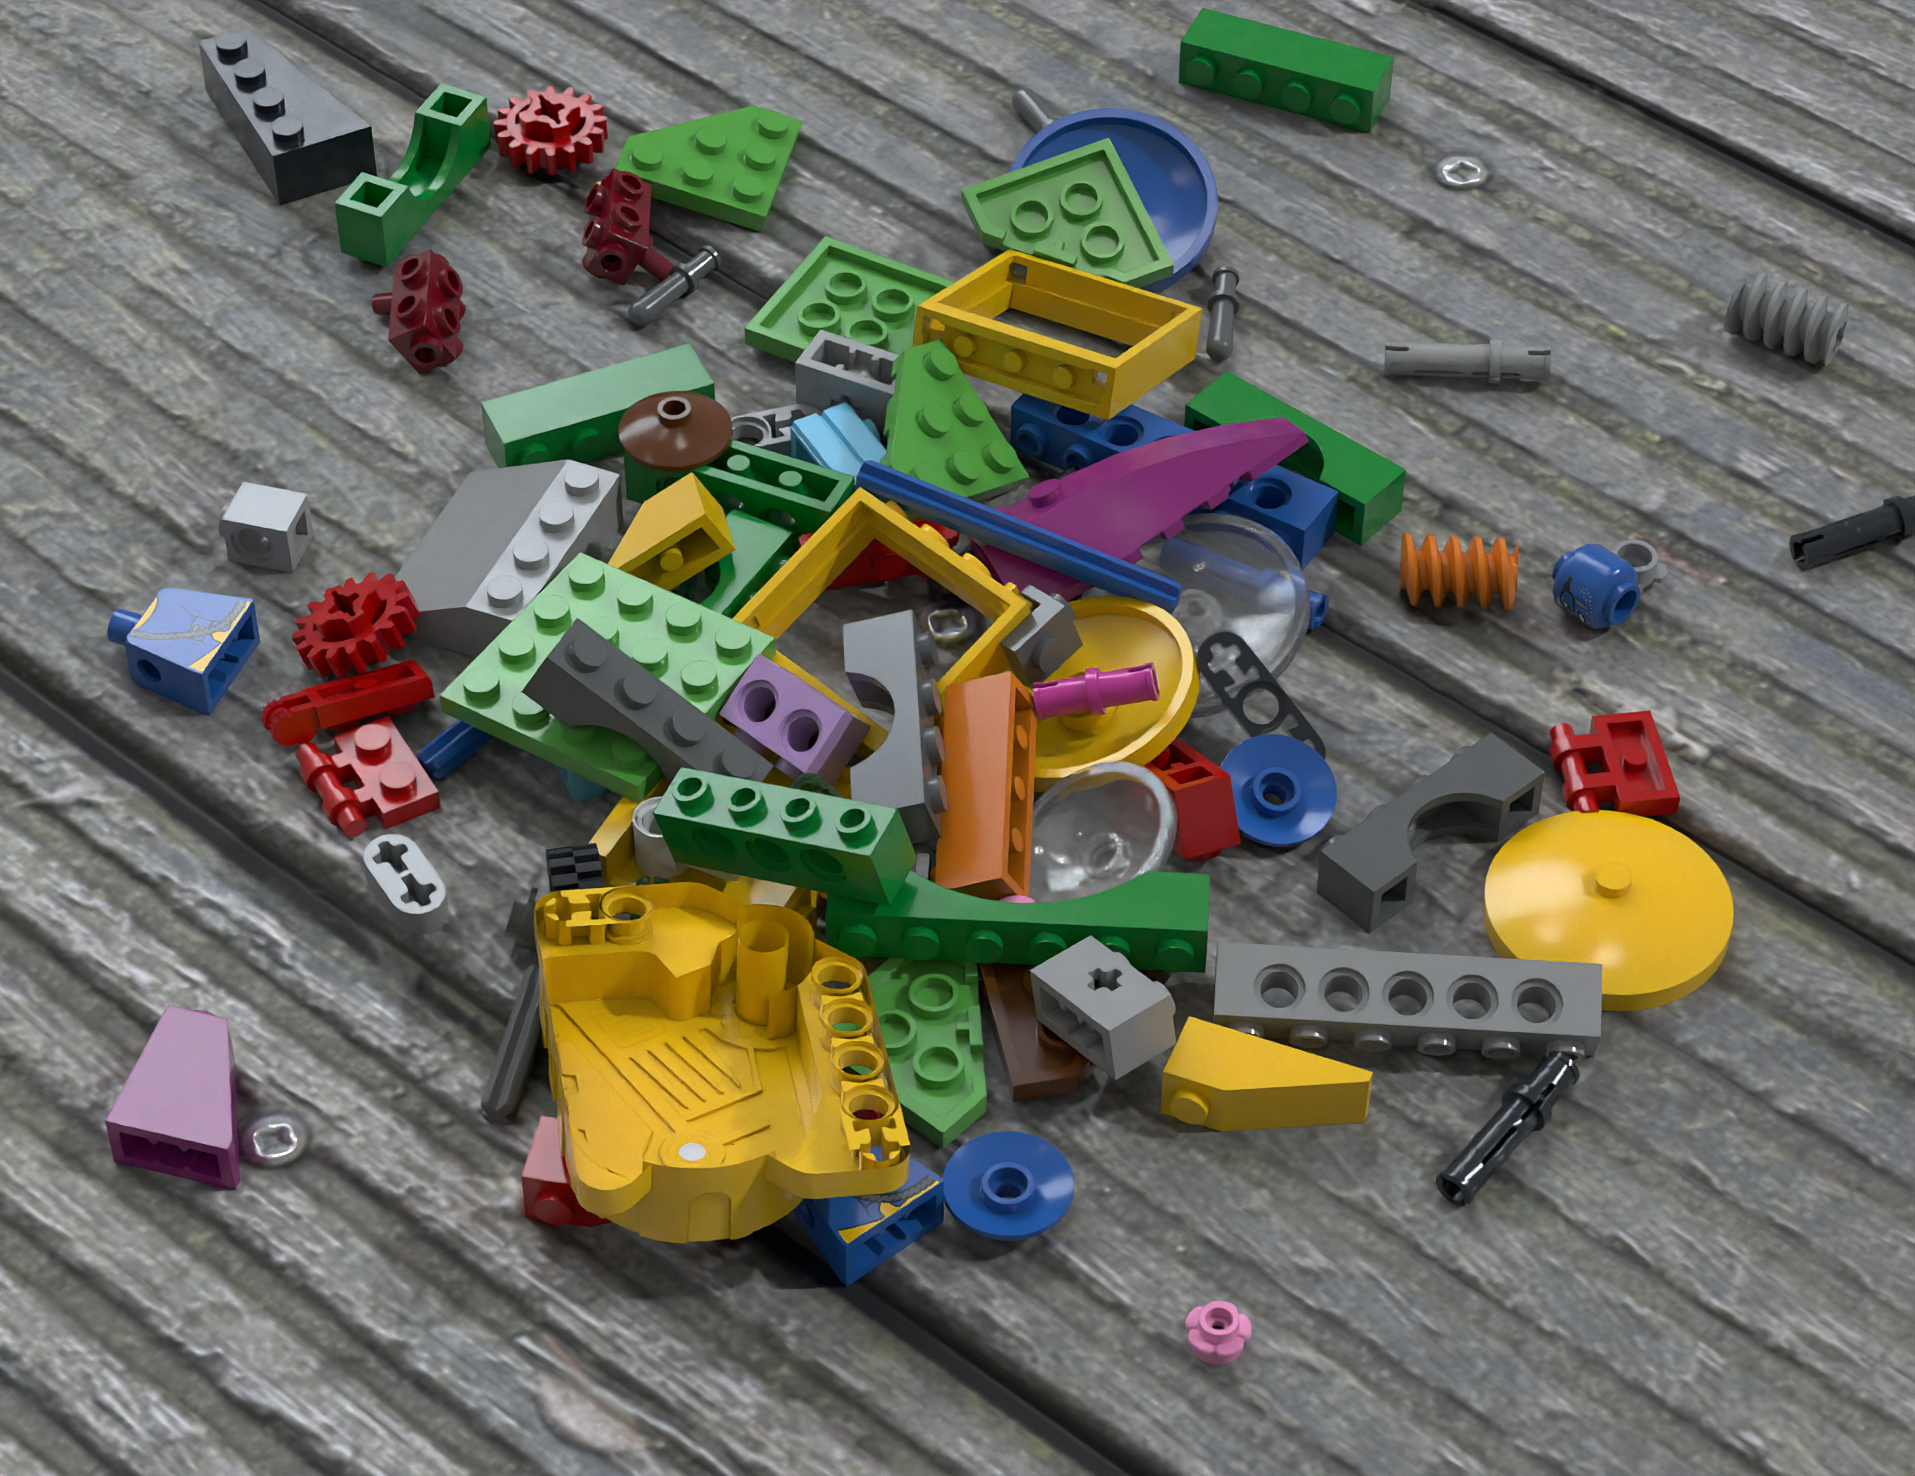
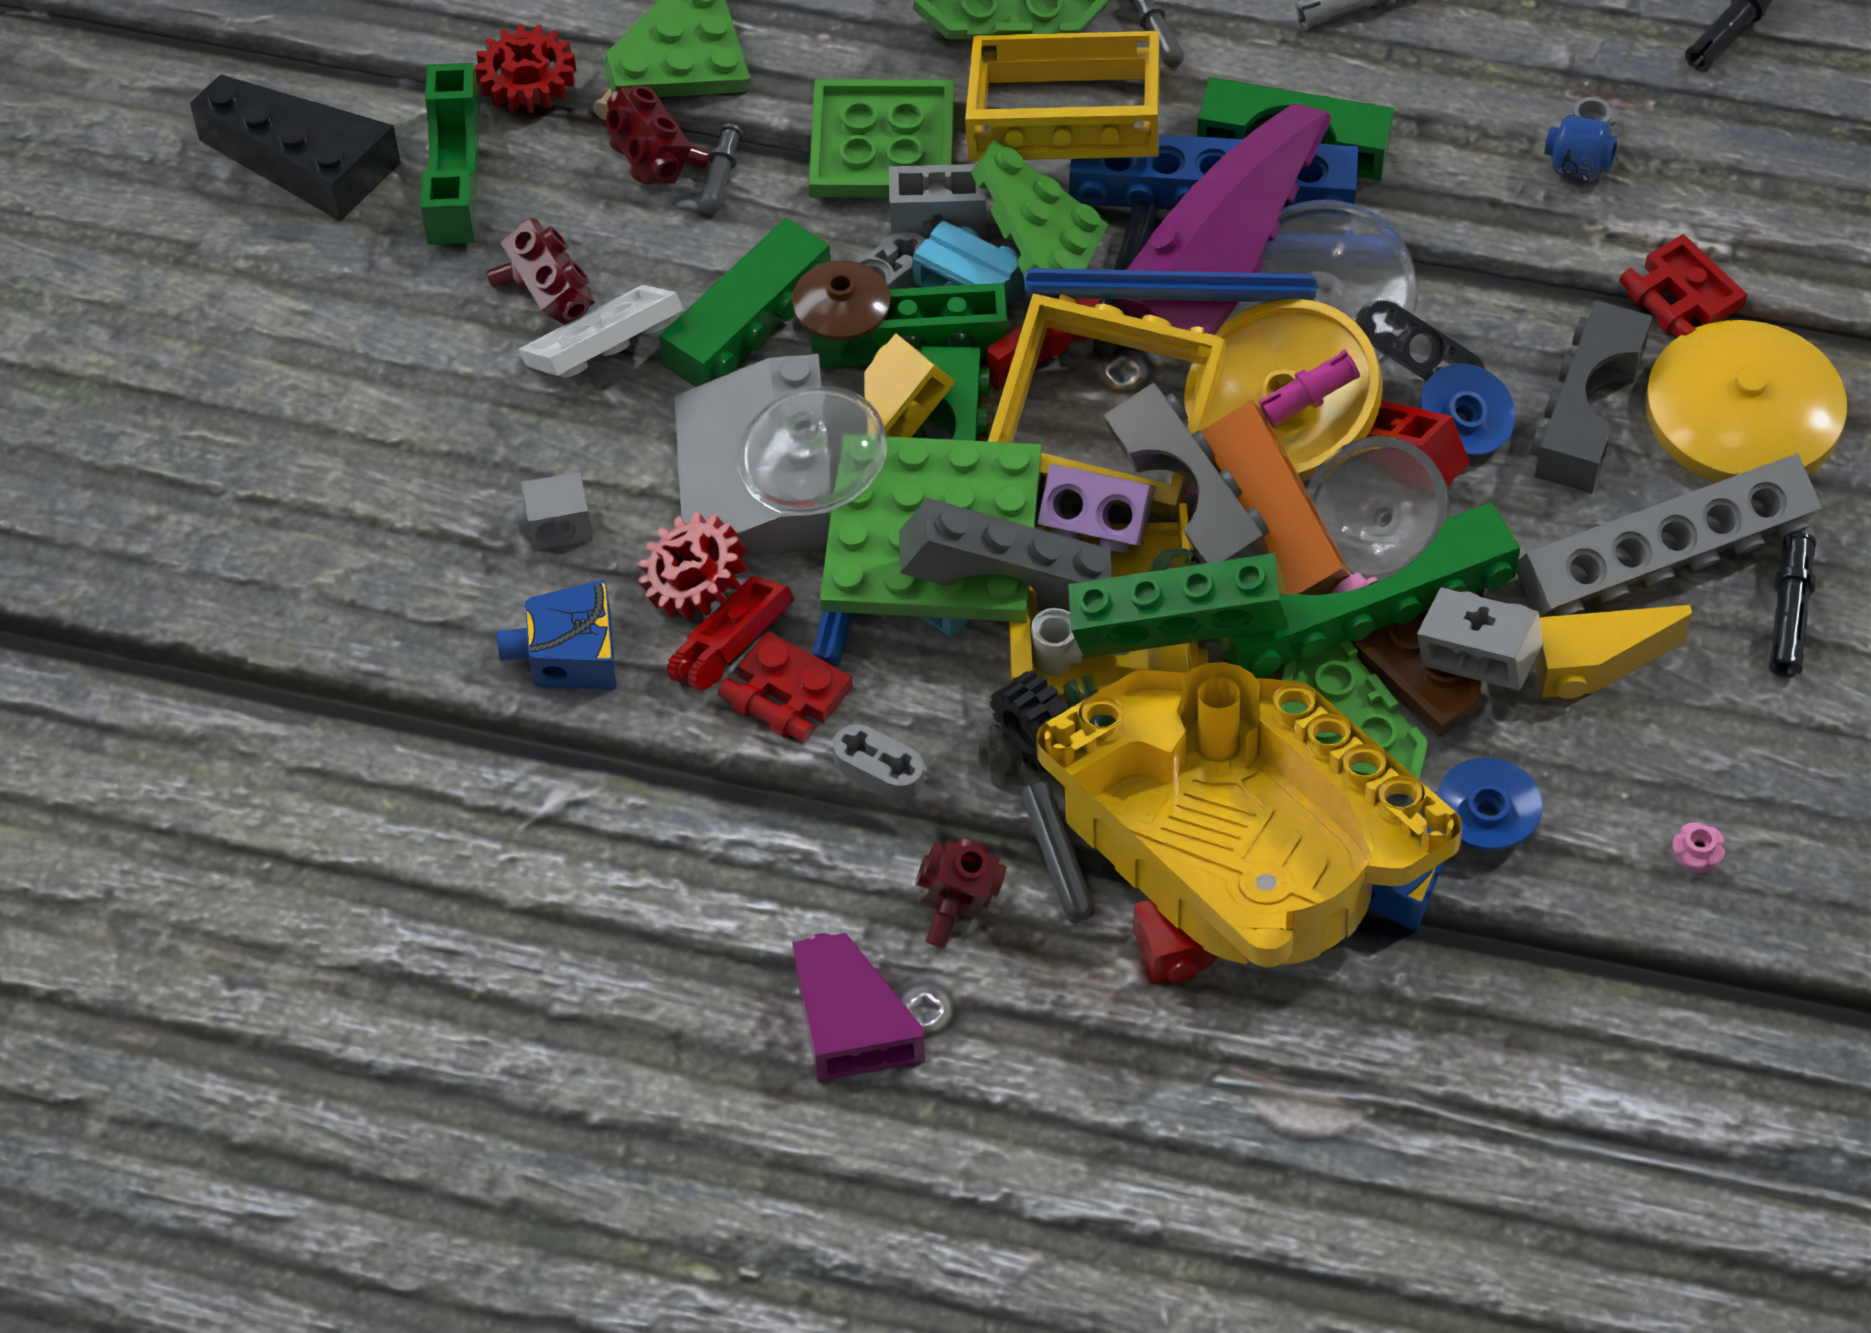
camera: 25 degrees left, 10 degrees up
dark grey bracket [1000,584,1083,691] -> none
orange piece [1399,533,1519,611] -> none
none -> white plate [518,285,684,378]
none -> clear dish [737,386,887,515]
none -> dark red brick [915,839,1007,948]

